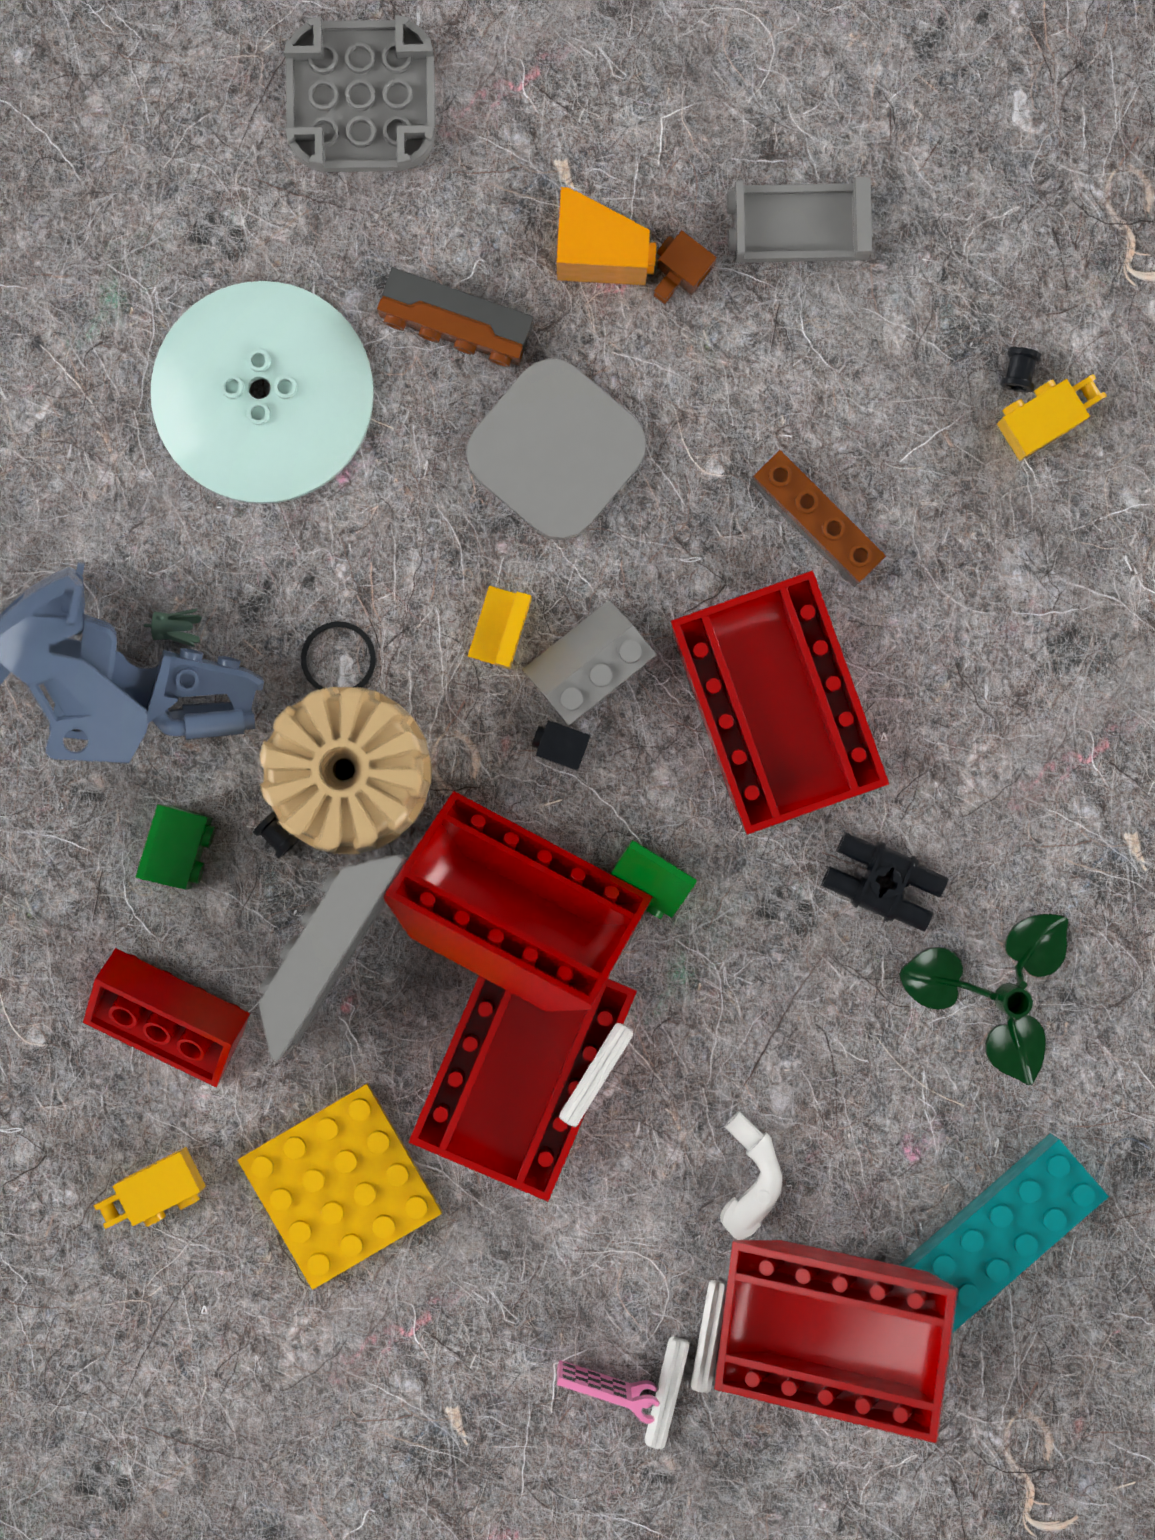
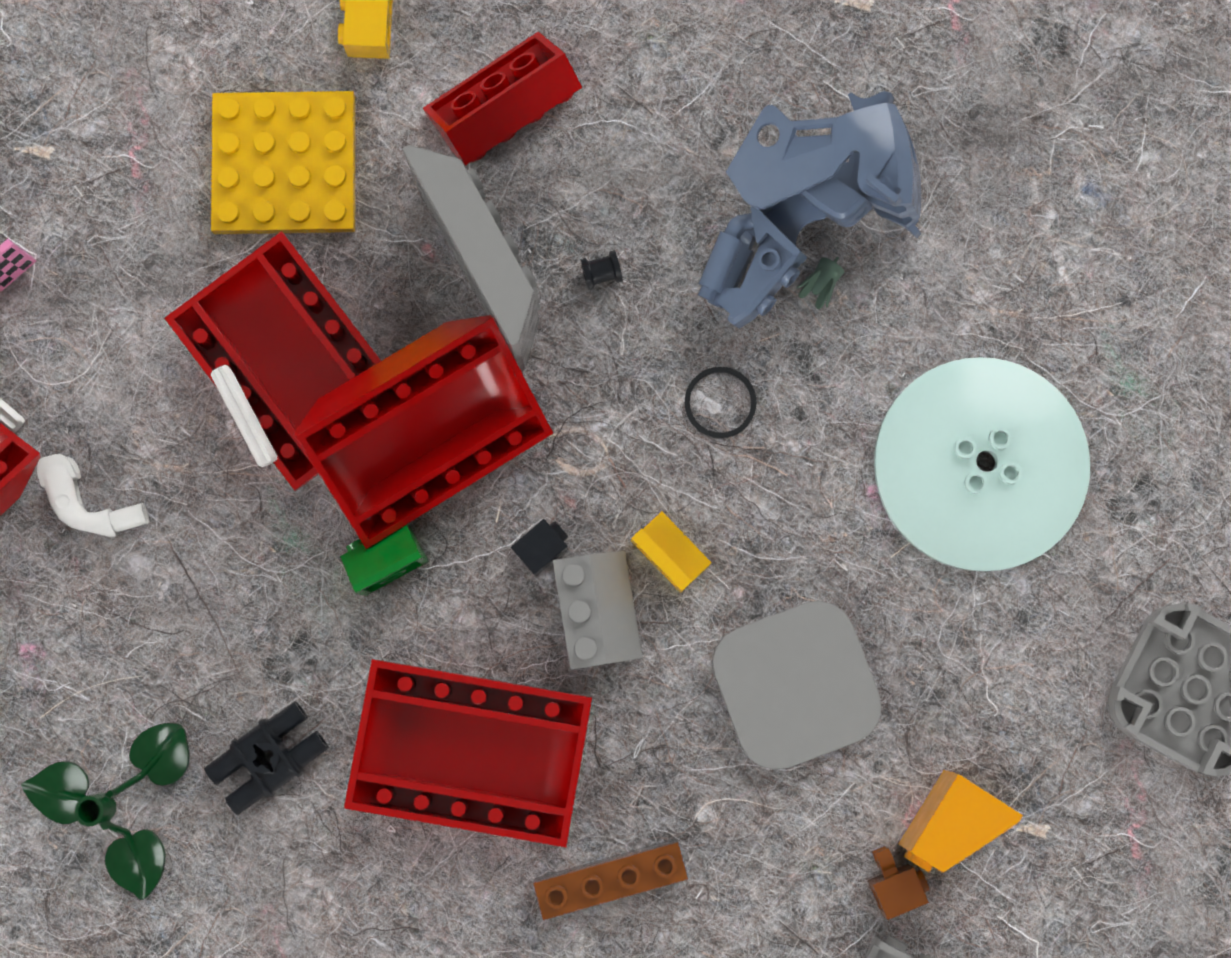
camera: 120 degrees right, 5 degrees down
green slope [135,804,216,890] -> none
tan wheel [259,687,432,854] -> none
piece [377,267,534,367] -> none

